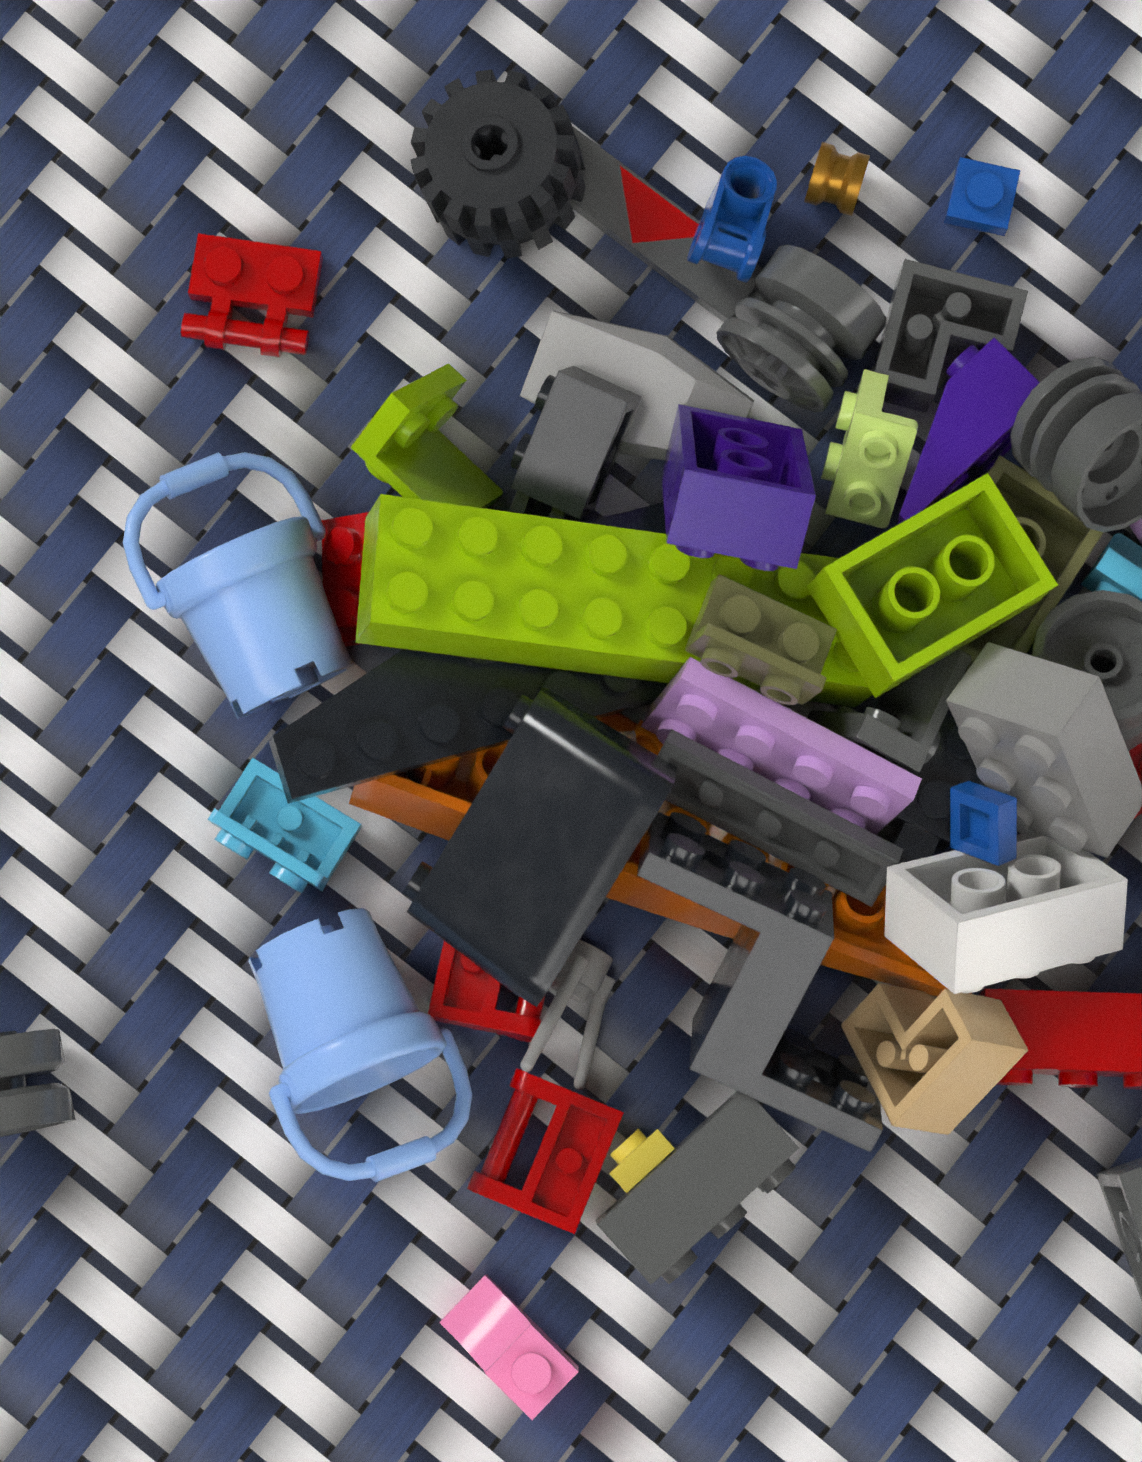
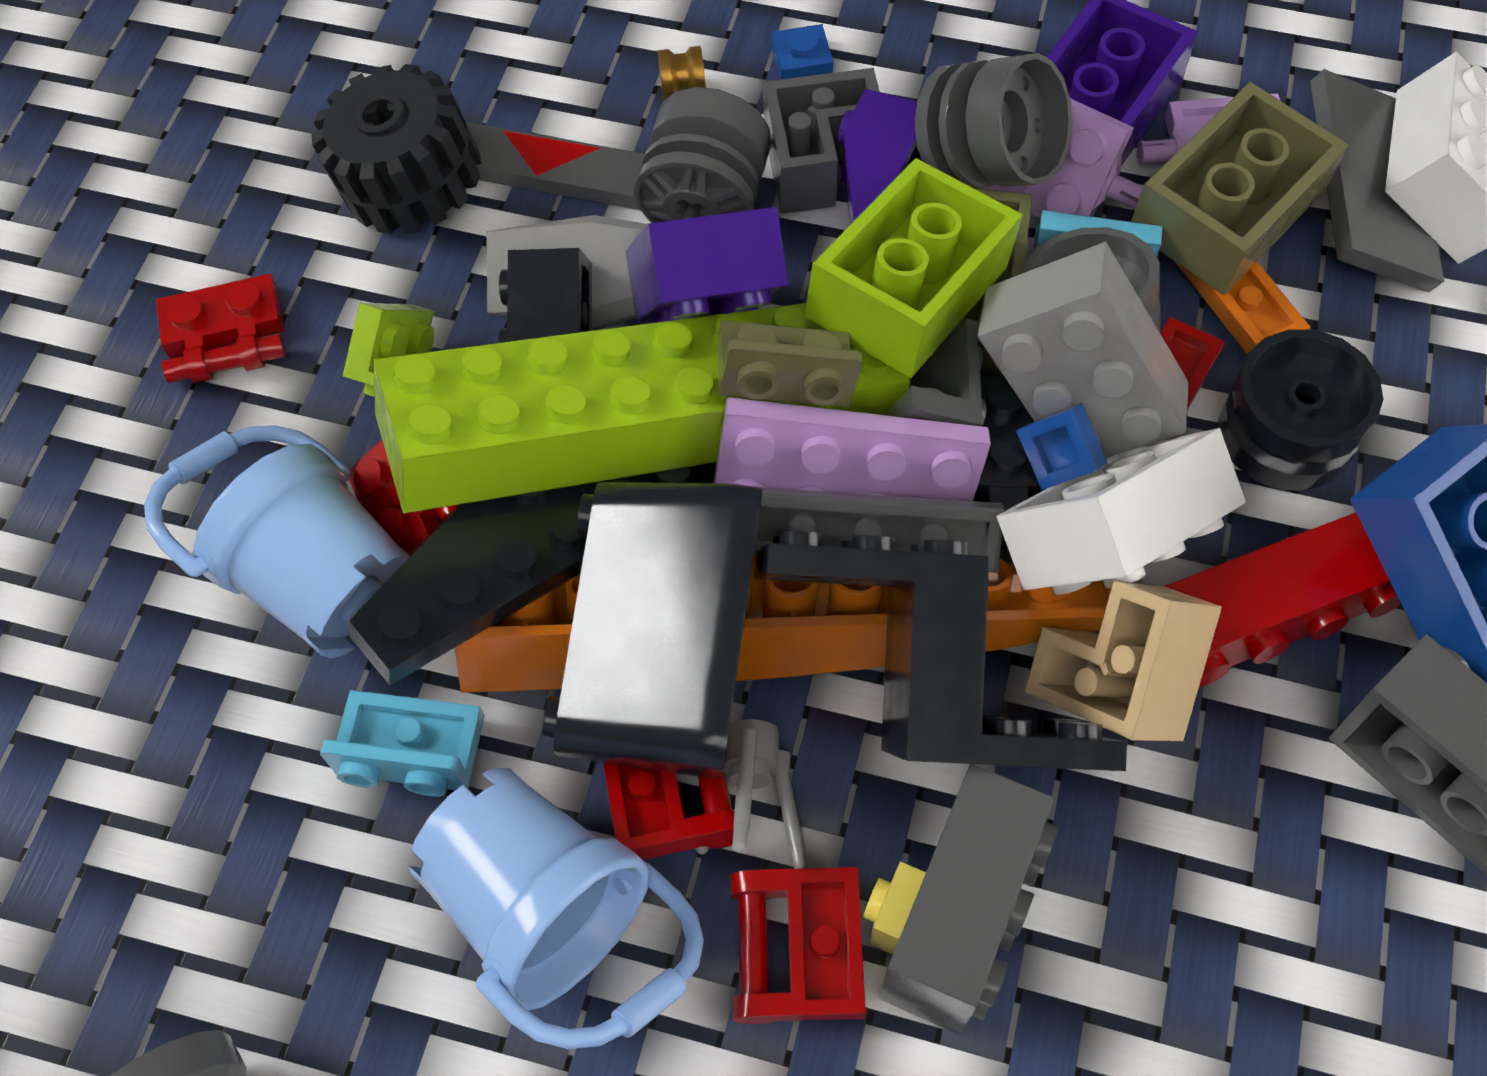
camera: 20 degrees left, 20 degrees down
blue piece [687,156,777,283] -> none
yellowish green bracket [821,369,918,528] -> none

